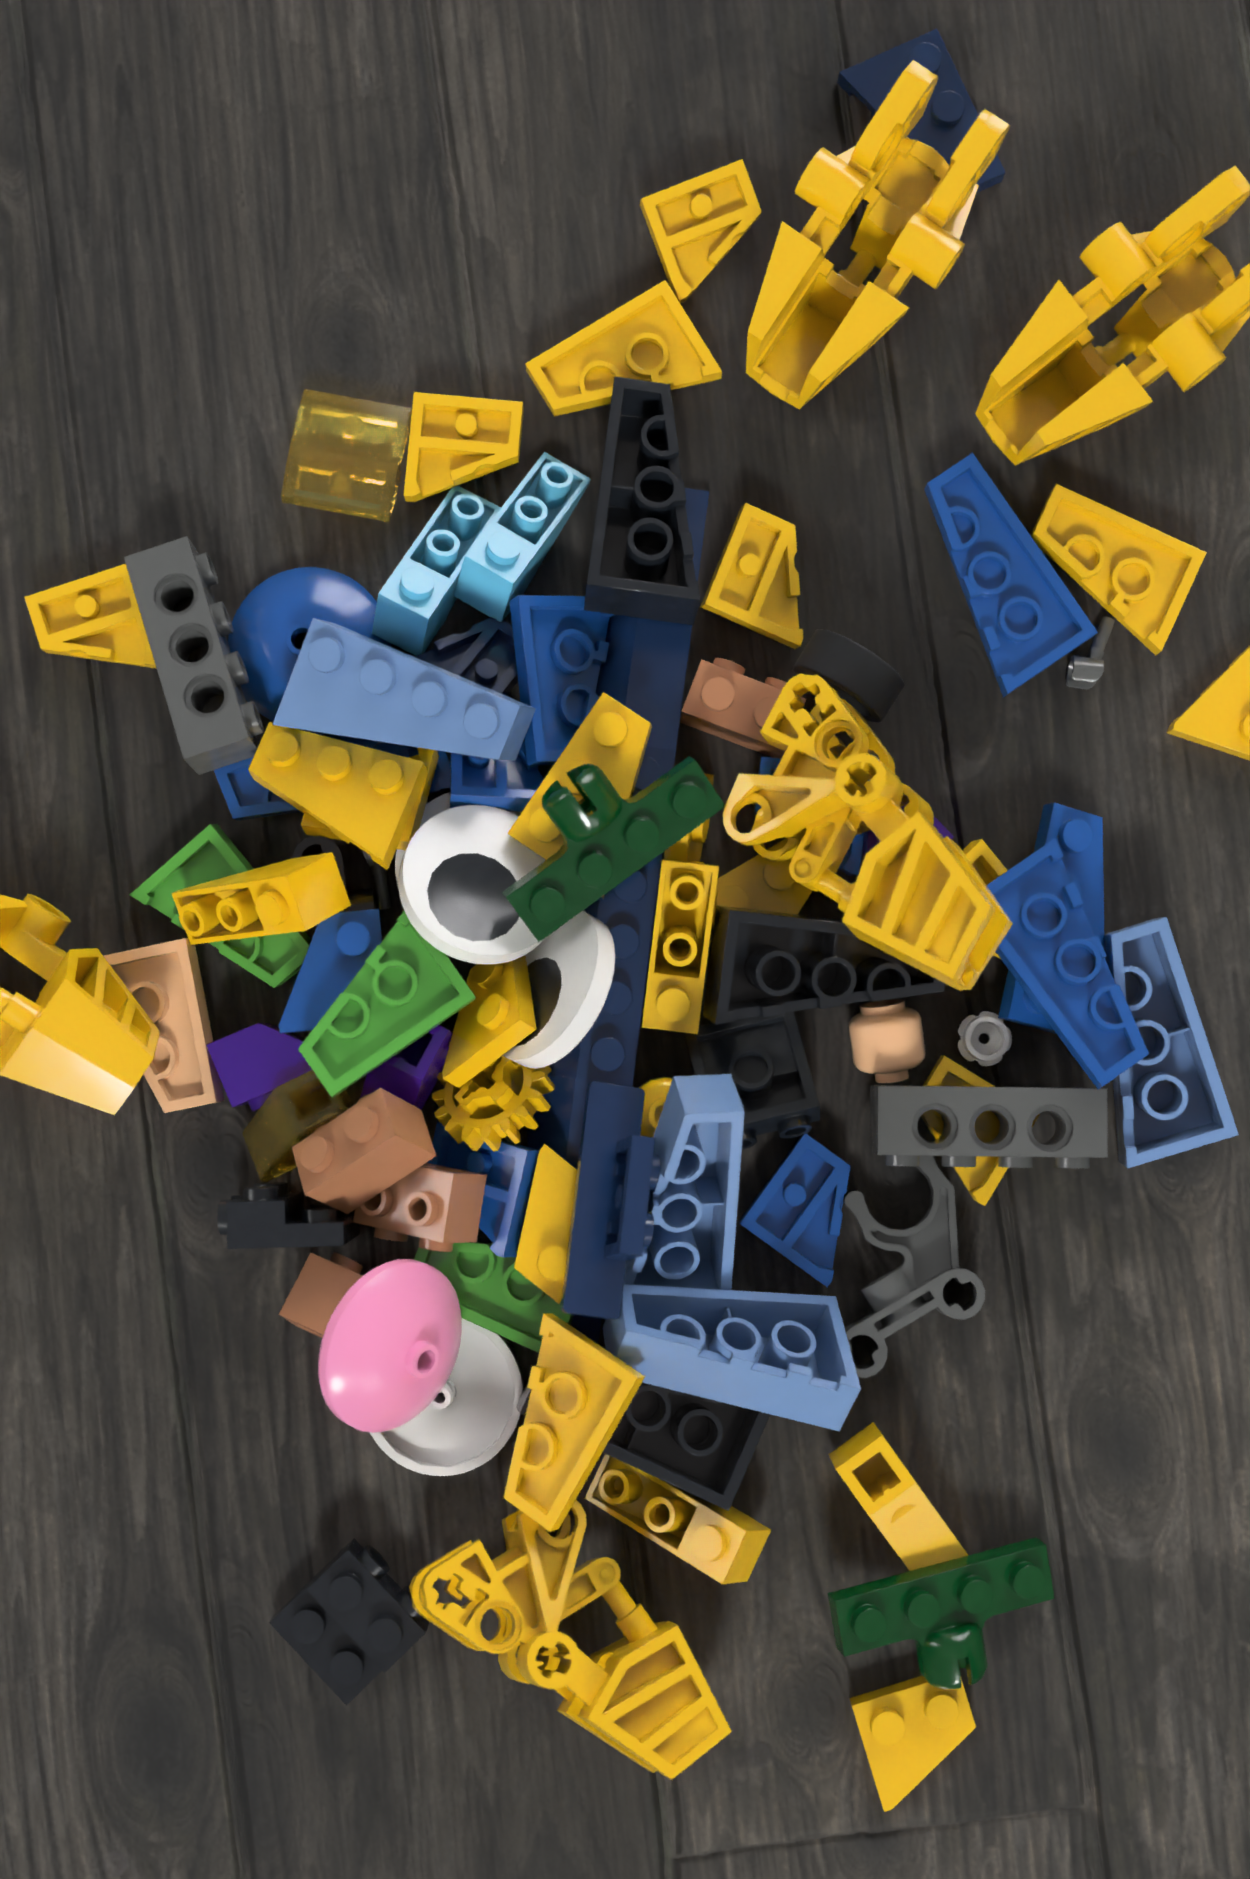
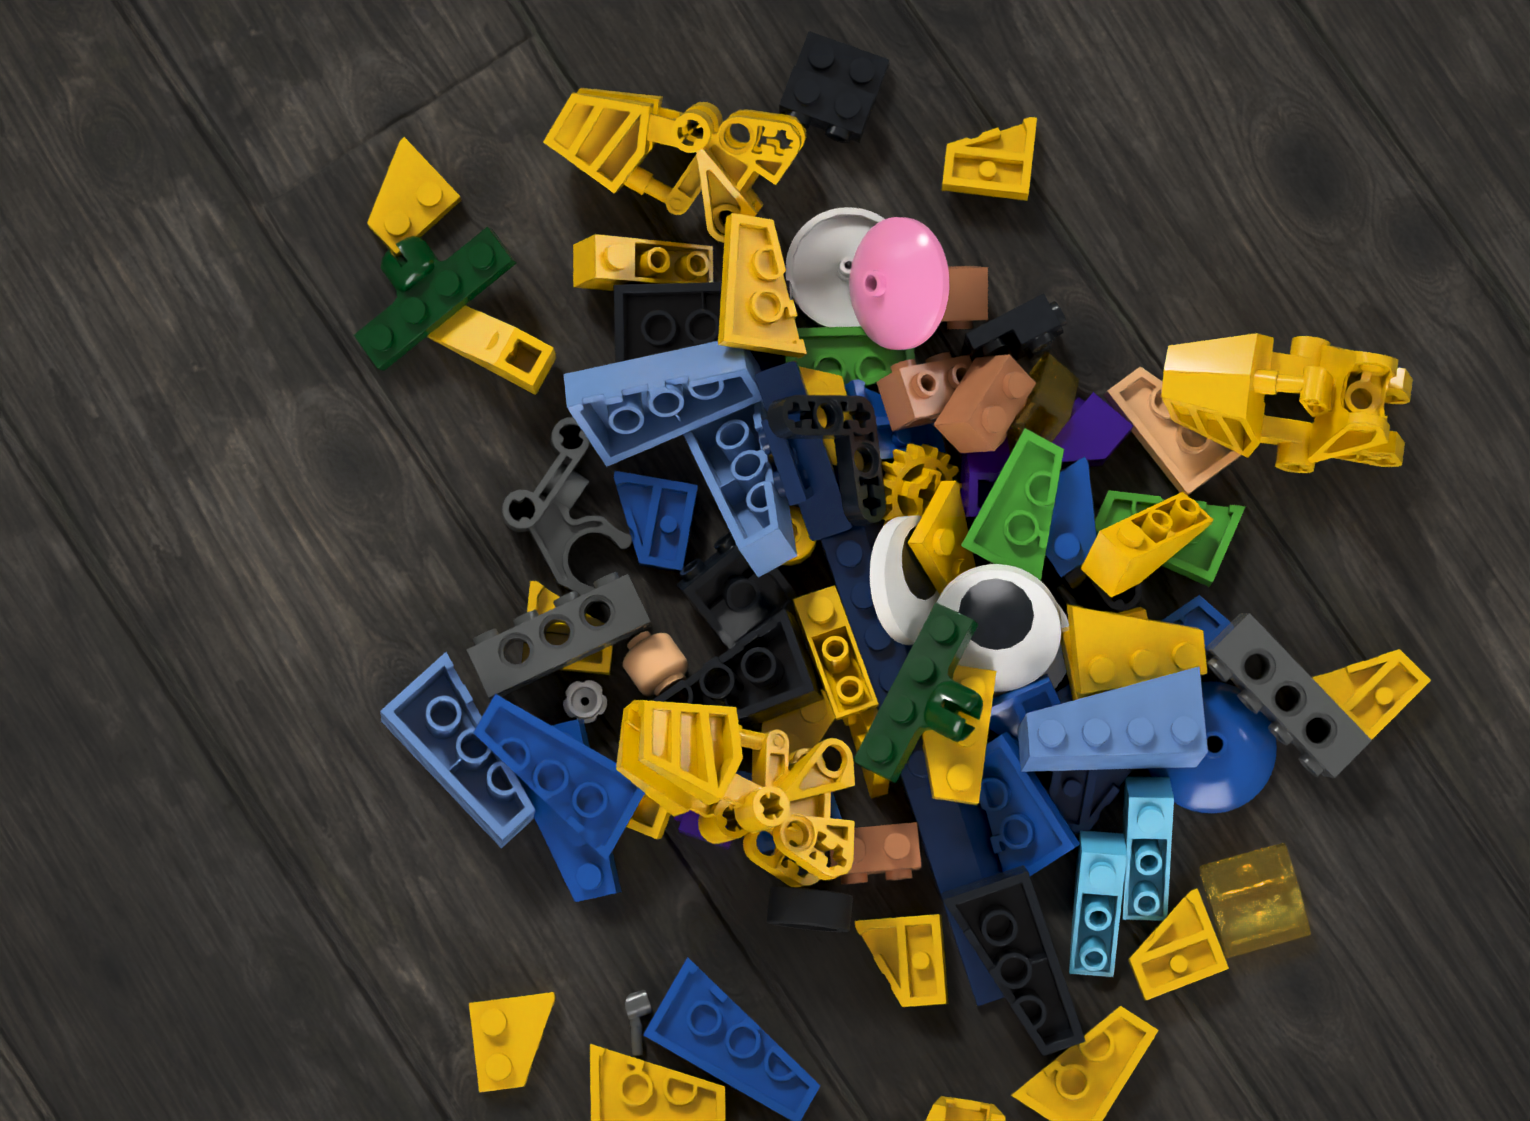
camera: 155 degrees right, 5 degrees down
none -> black beam [767,395,886,526]
none -> yellow wing [941,117,1037,201]

